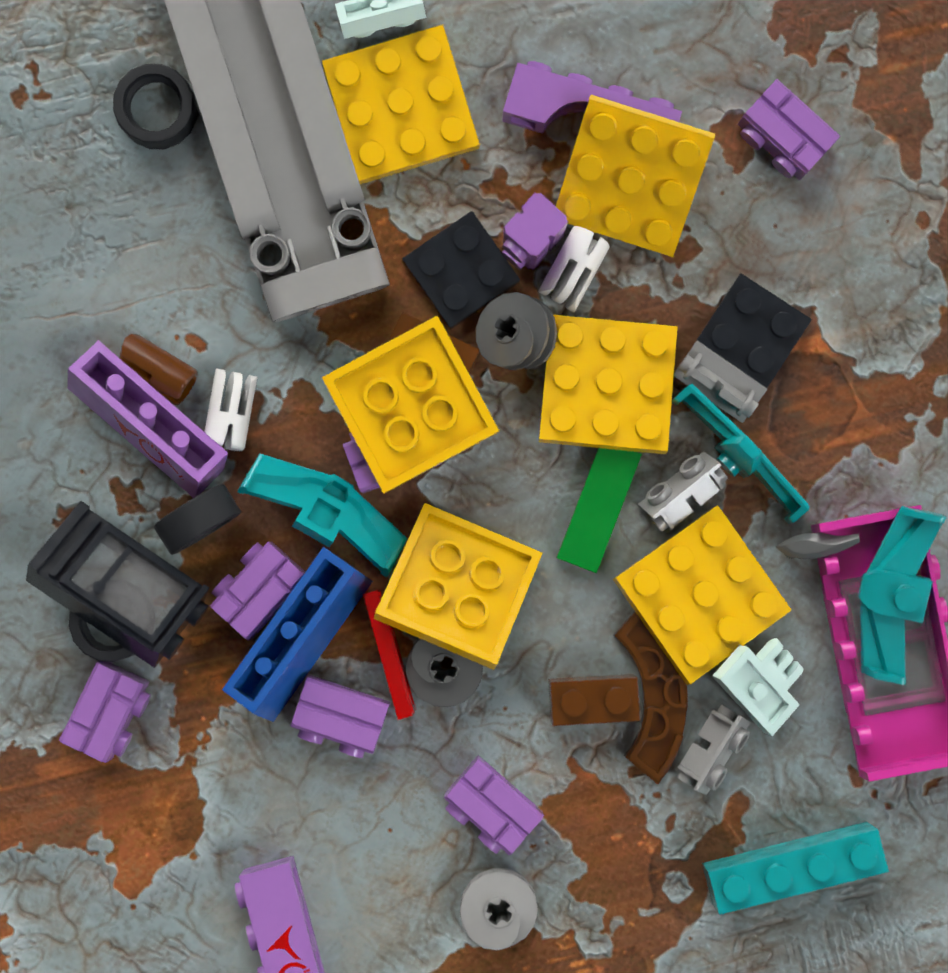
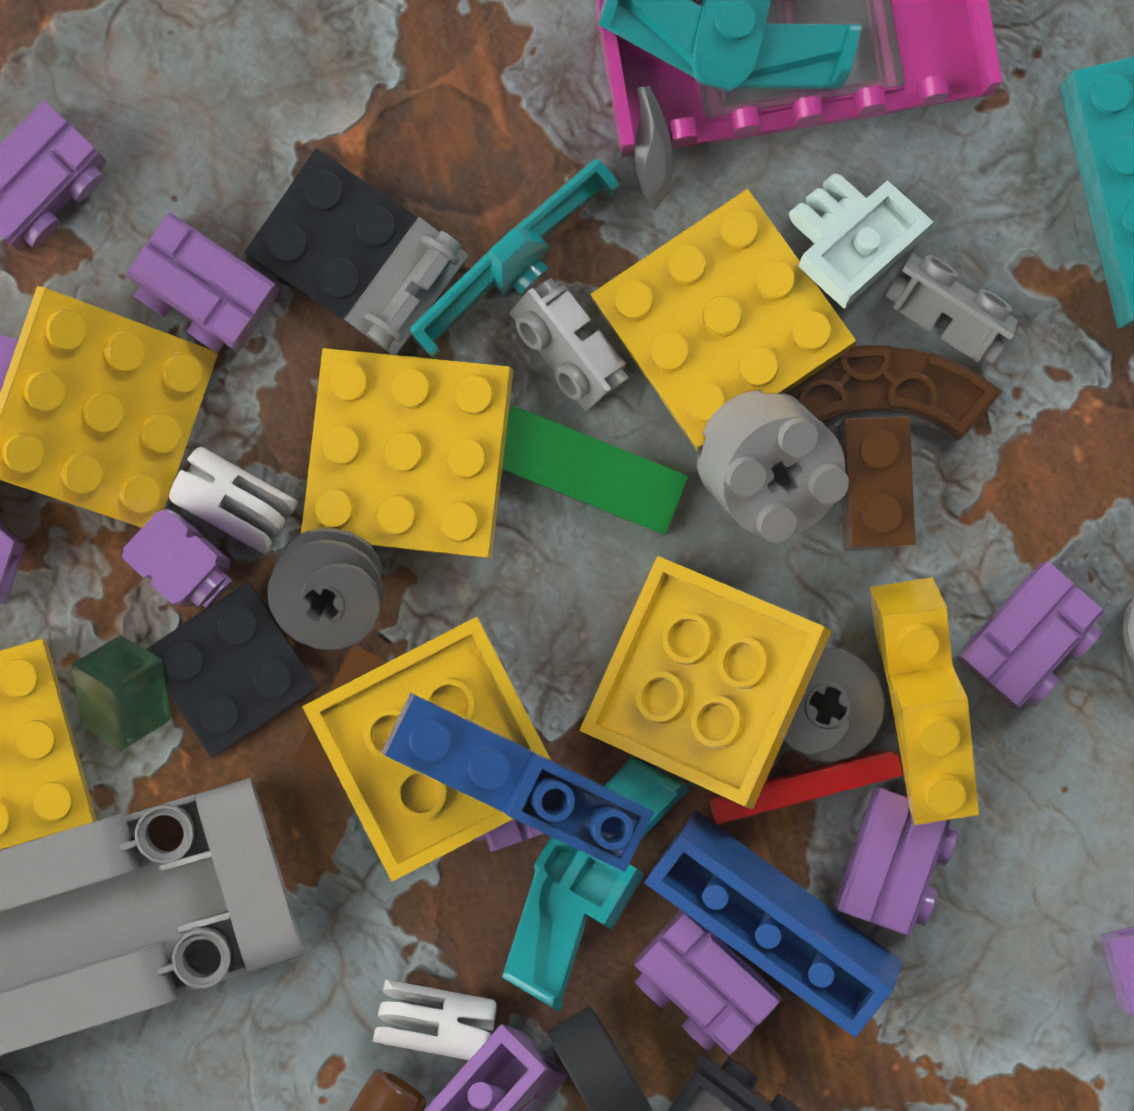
camera: 90 degrees left, 0 degrees up
none -> clear green panel [71,635,170,751]
none -> medium lavender brick [126,212,281,353]
none -> blue slope [381,693,654,872]
none -> light grey brick [697,390,849,543]
none -> yellow arch [870,577,979,825]

